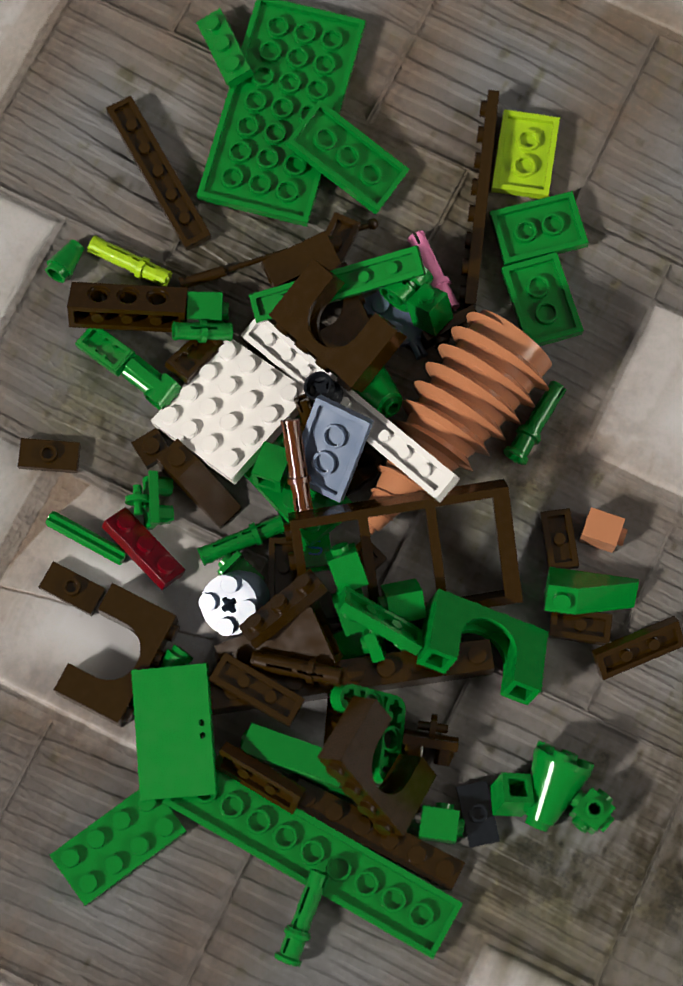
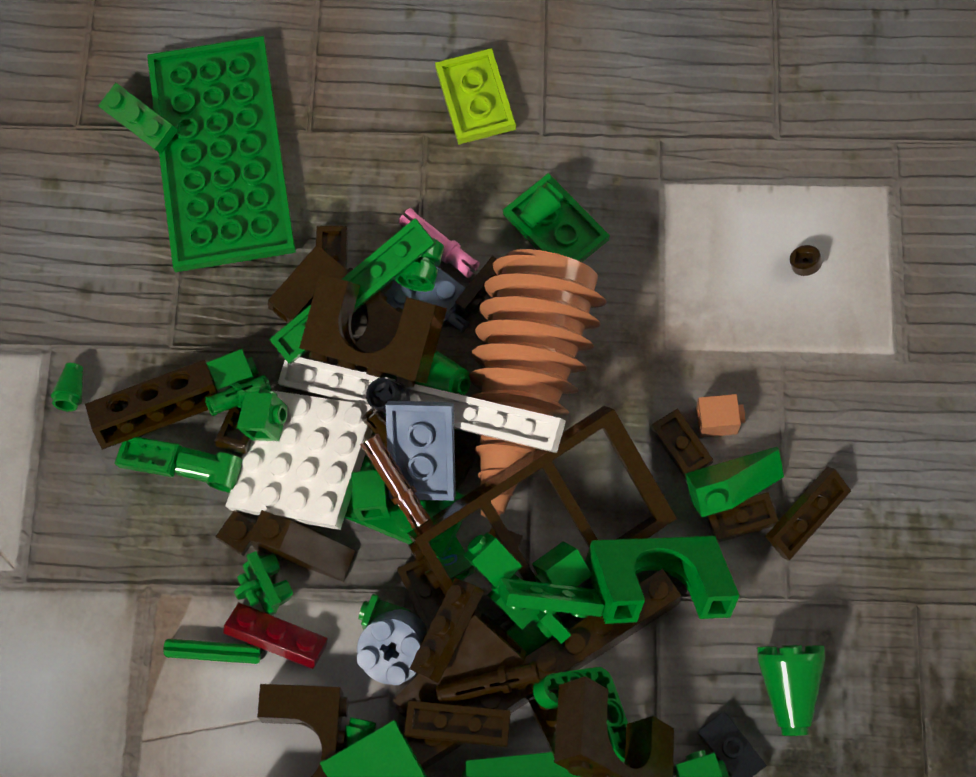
camera: 20 degrees left, 5 degrees down
dark brown plate [18,438,81,473] -> none
dark brown plate [38,561,107,616] -> none
lime pin [87,235,172,287] -> none
dark brown plate [106,95,212,251] -> none
dark brown piece [178,218,378,288] -> none
green pin [197,514,285,566] -> none
green plate [284,100,410,215] -> none
dark brown hips [403,713,459,766] -> none
green brick [406,283,453,336] -> none
dark brown plate [458,90,500,309] -> none
green plate [489,191,589,266] -> none
green brick [490,772,534,817] -> none
green pin [503,381,566,465] -> none
green brick [568,788,616,835] -> none
none -> green brick [237,389,288,441]
none -> green cone [519,182,564,228]

